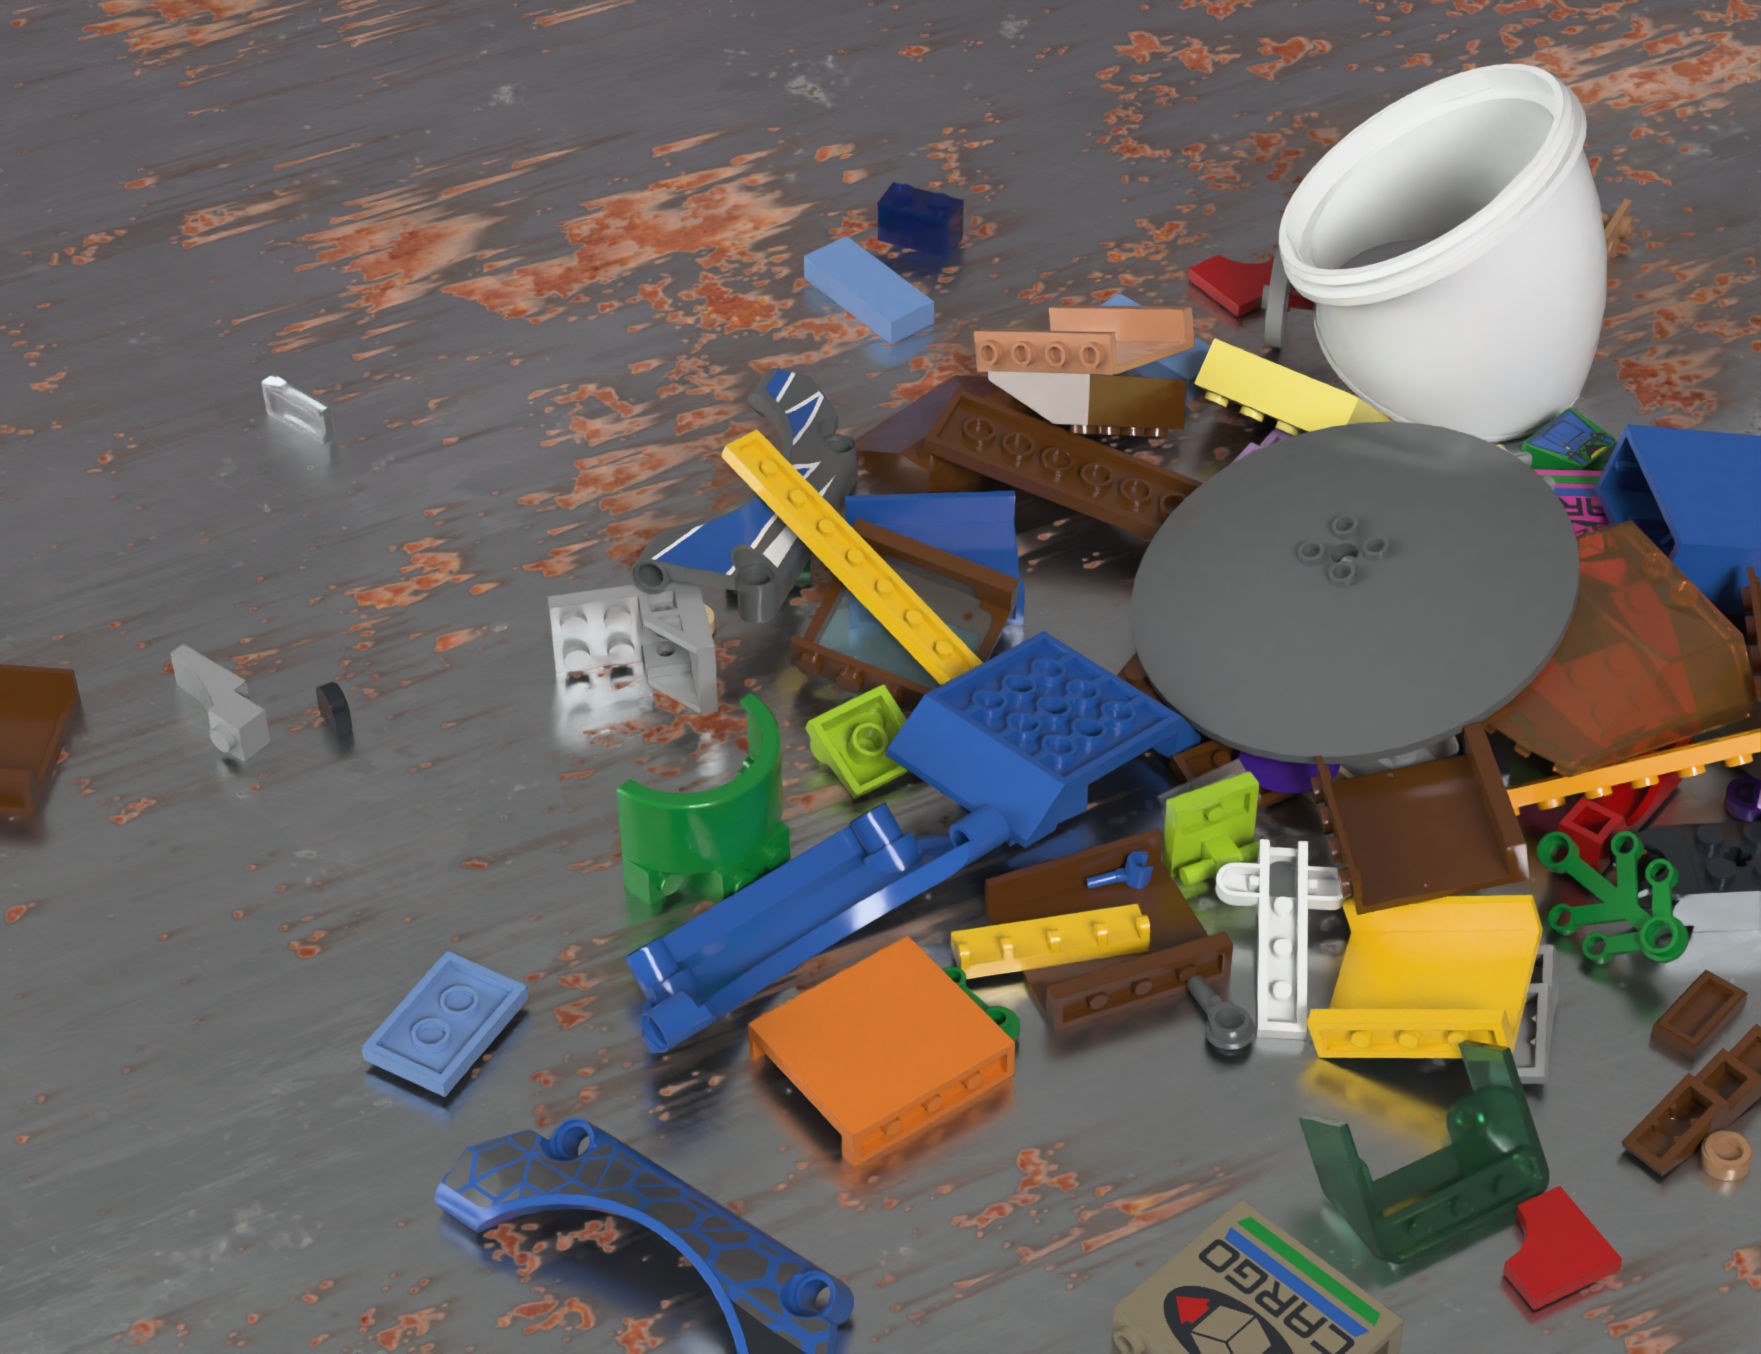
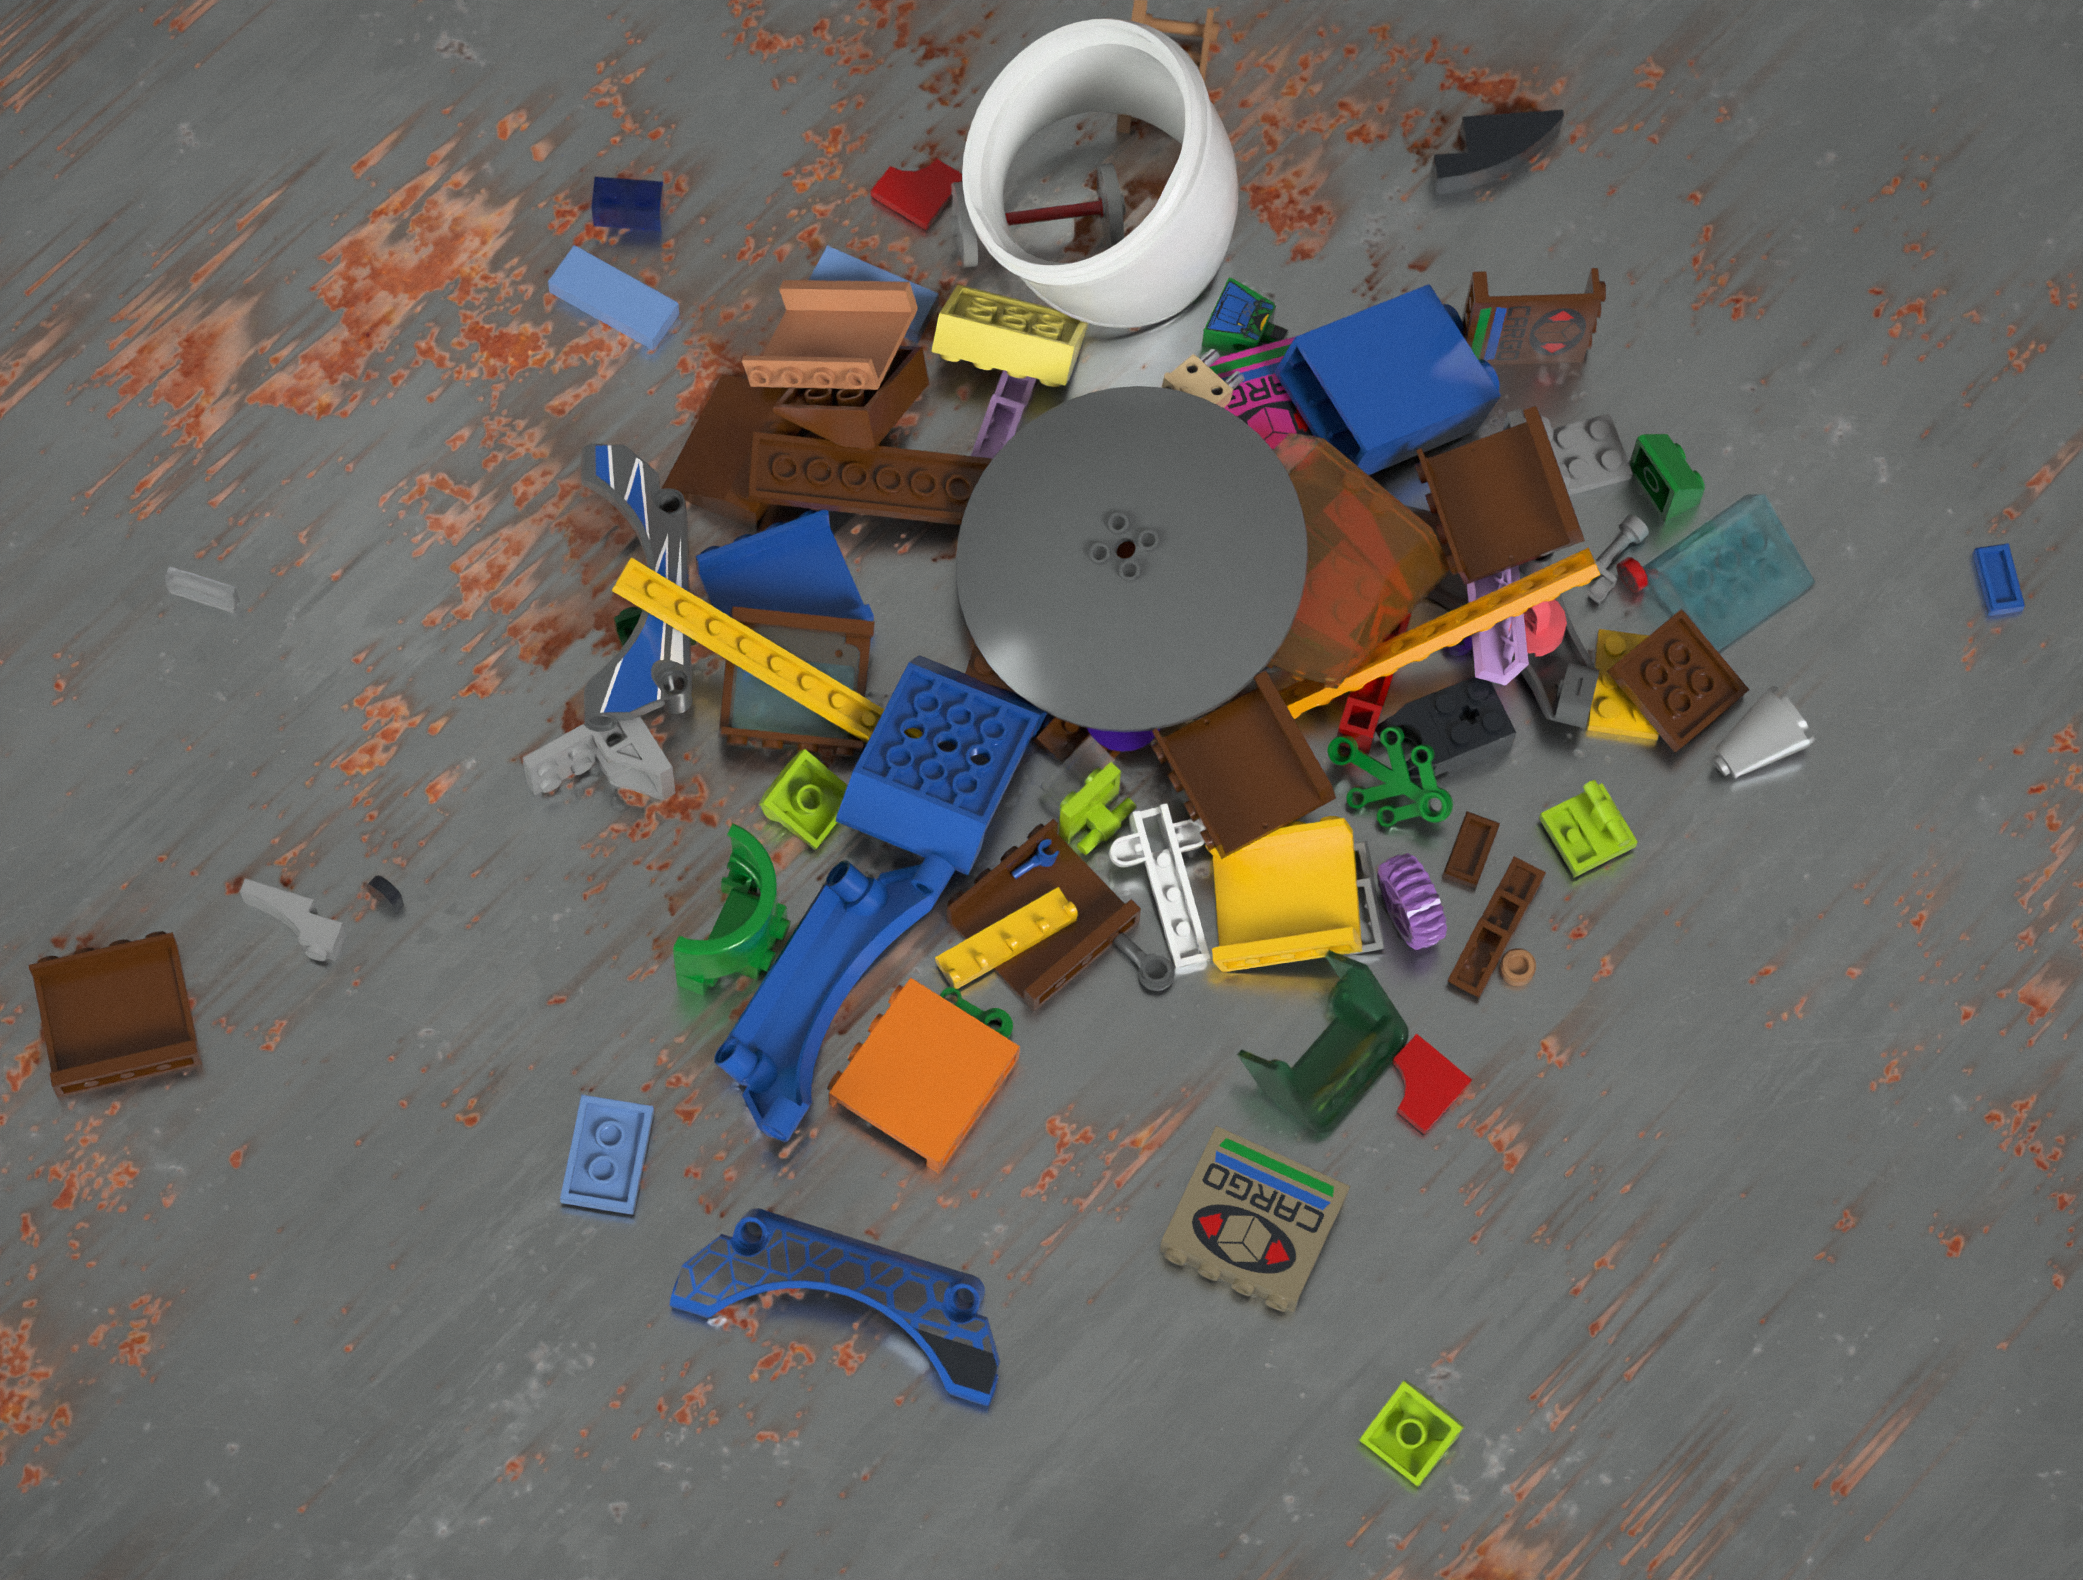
camera: 25 degrees left, 25 degrees up
none -> medium lavender gear [1377,853,1447,950]

